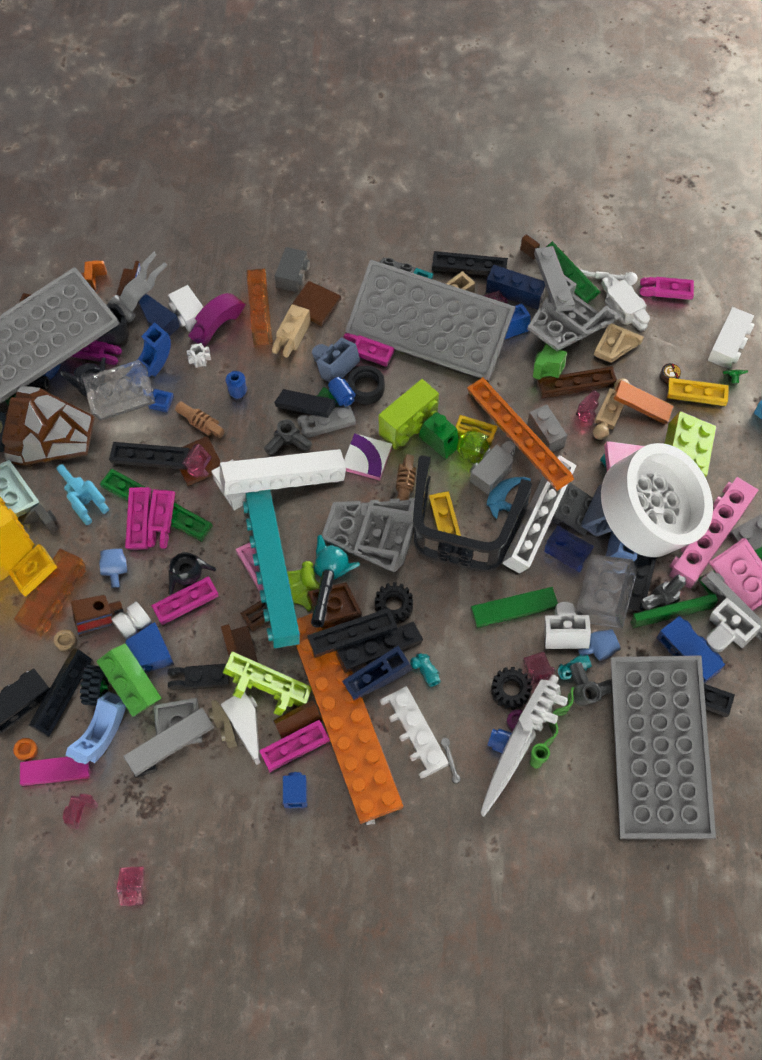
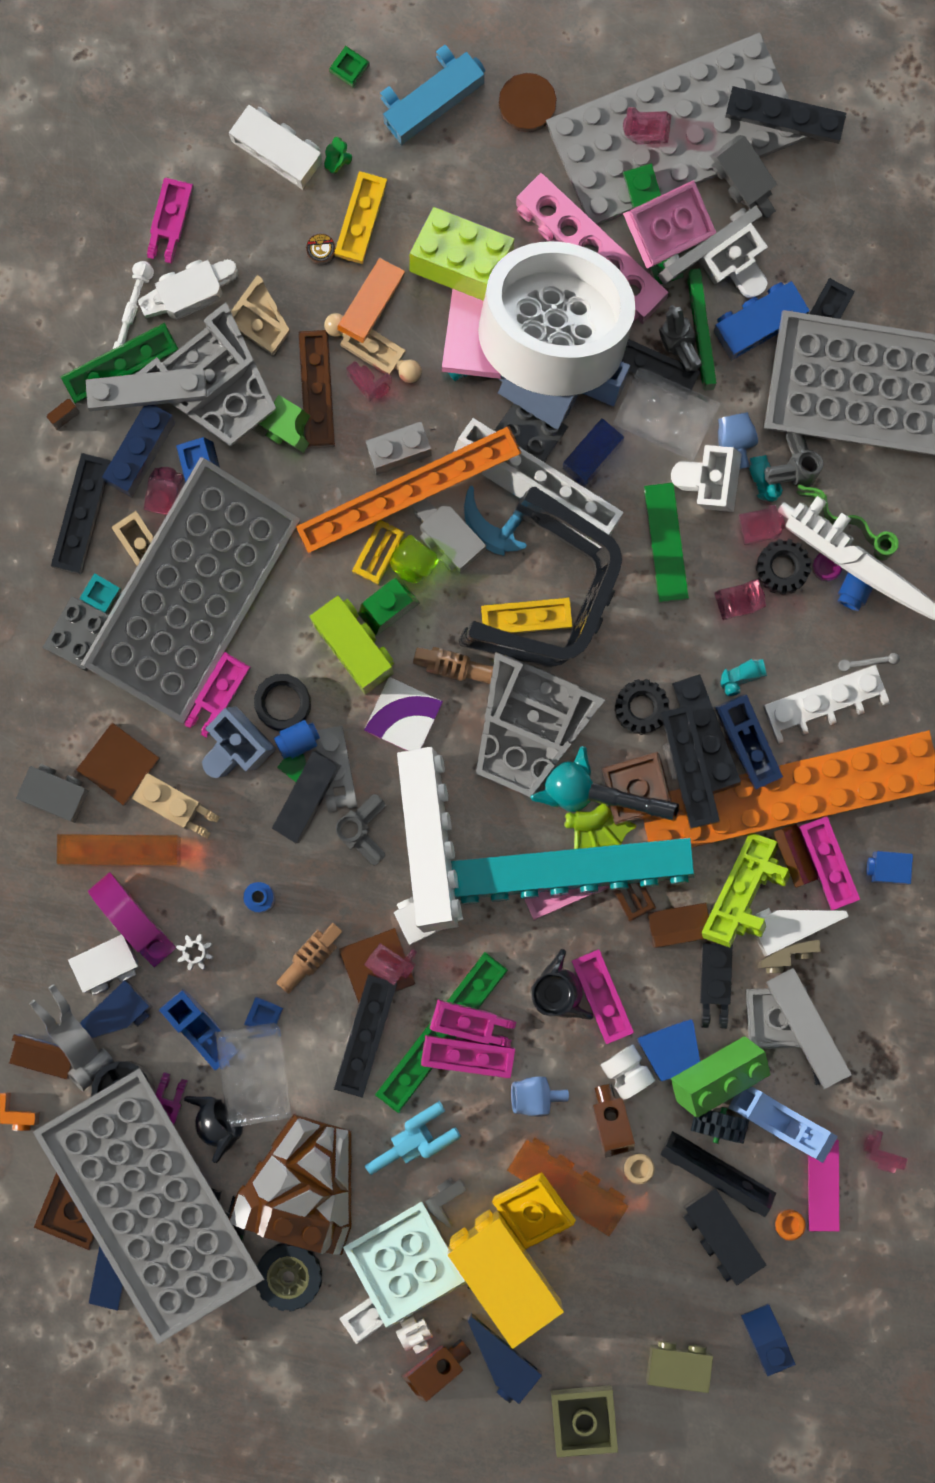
camera: 80 degrees left, 20 degrees up
none -> clear pink bracket [714,579,766,621]

